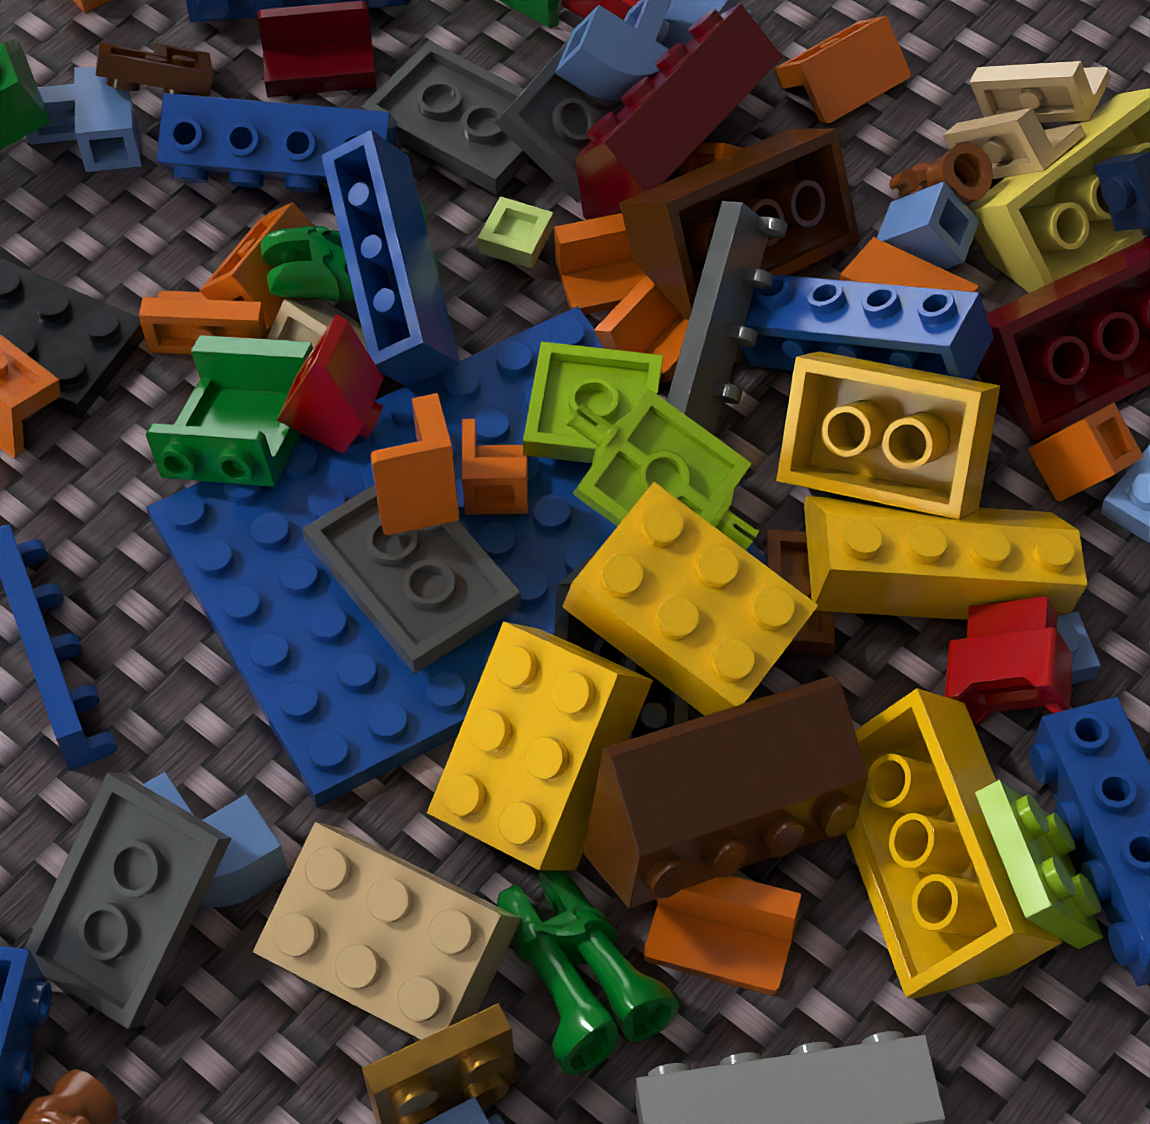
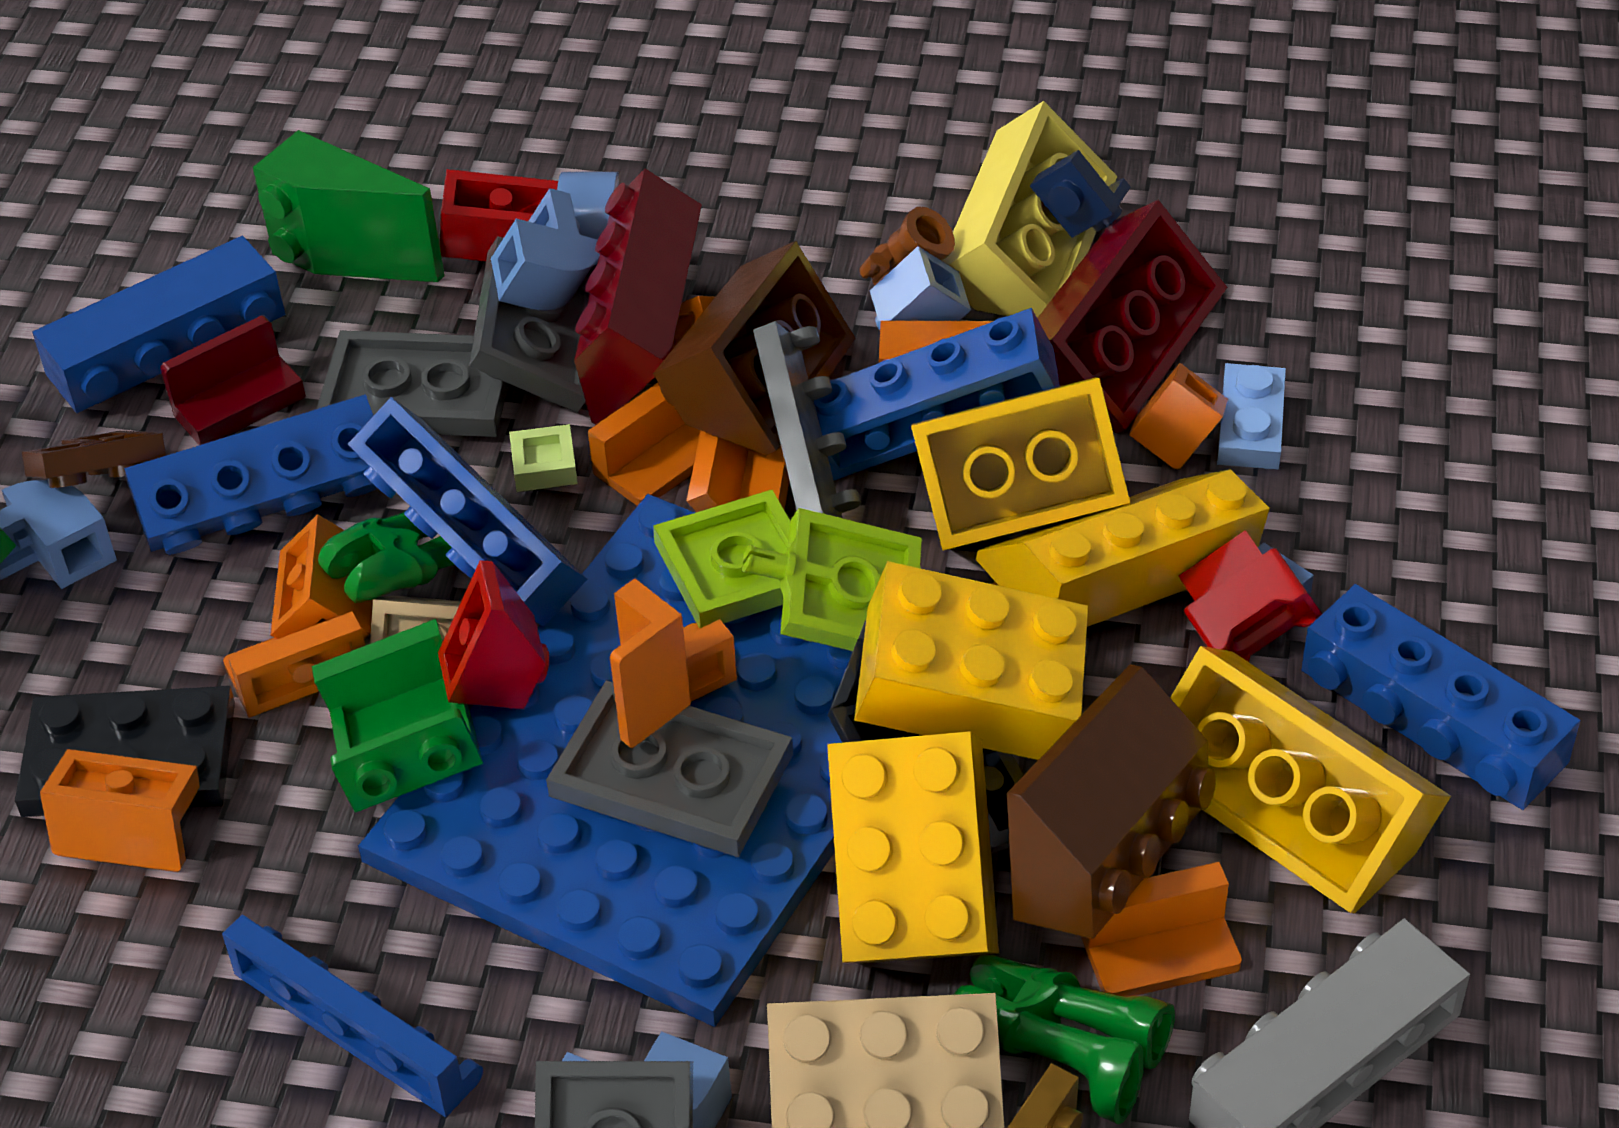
camera: 30 degrees left, 10 degrees down
orange panel [774,15,911,124] -> none
tan panel [942,108,1085,179] -> none
tan panel [970,61,1111,123] -> none
lime plate [975,780,1103,949] -> none

